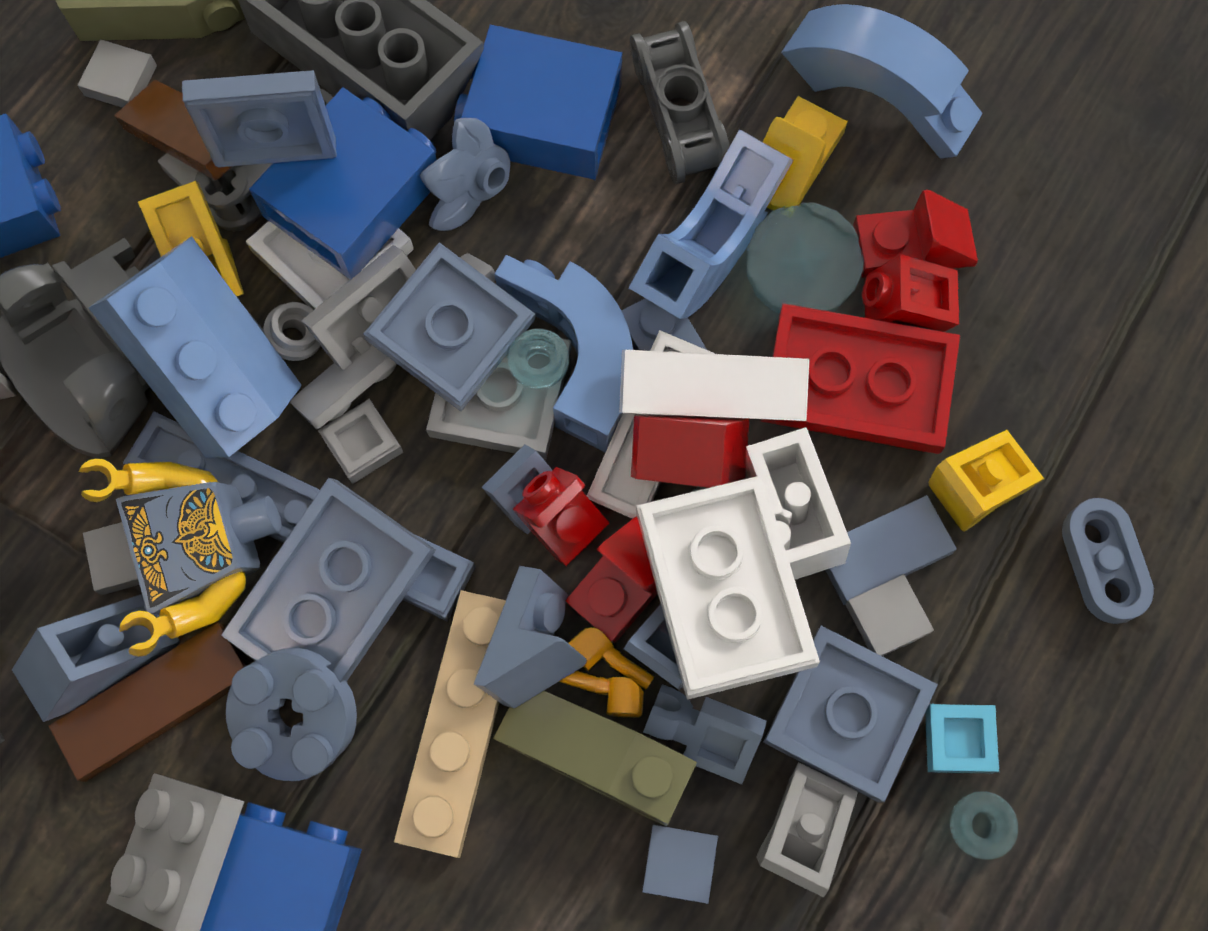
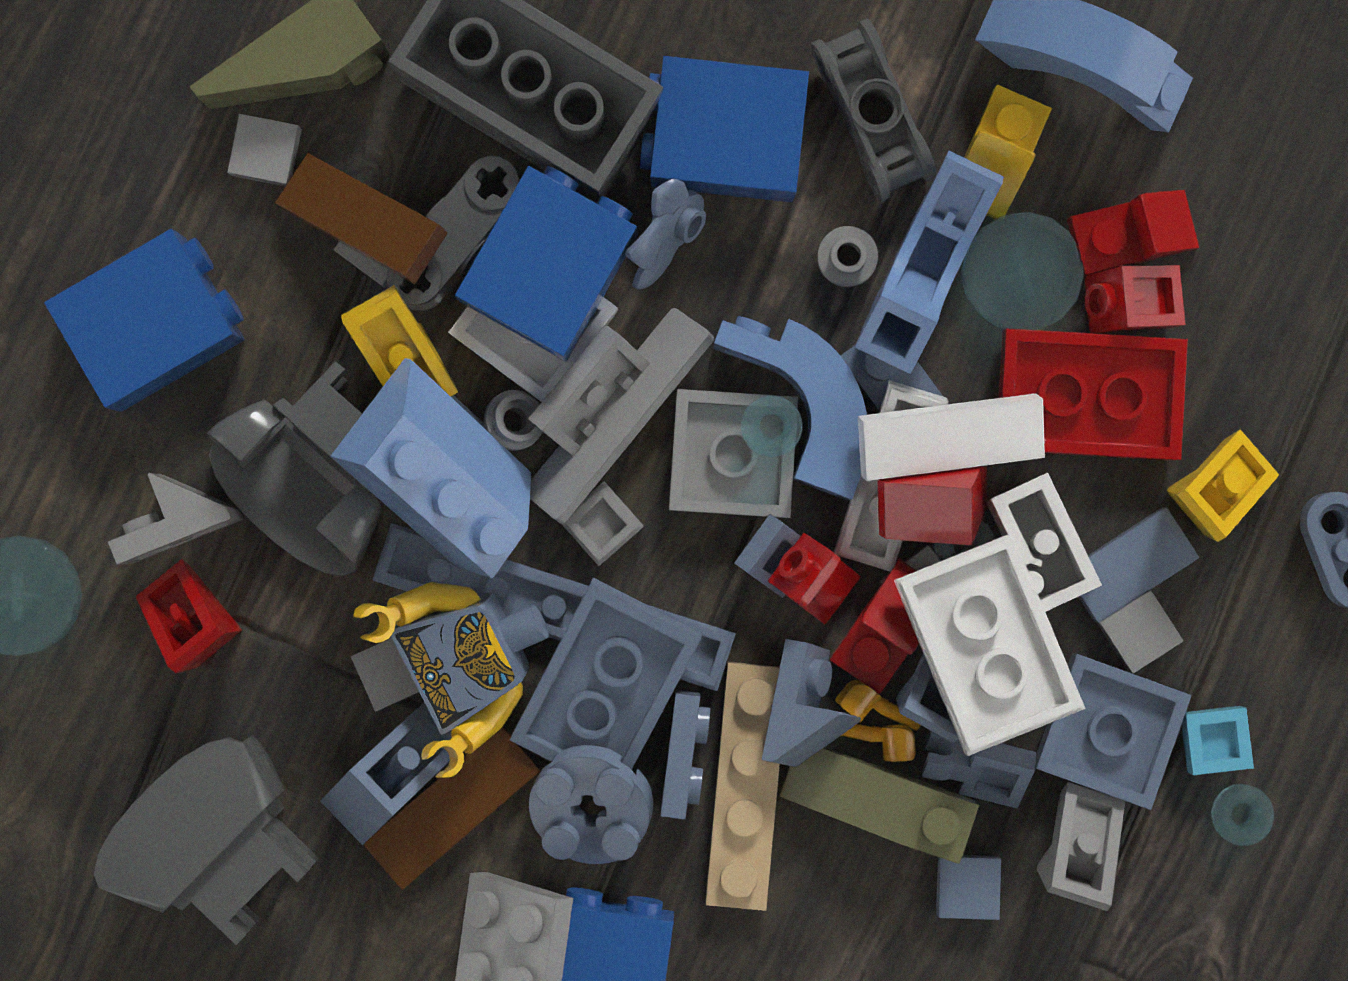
camera: 10 degrees left, 15 degrees up
sand blue tile [182,70,337,167] -> none
sand blue tile [363,242,535,412] -> none
none -> sand blue plate [661,689,710,819]
none -> light grey plate [817,226,878,287]

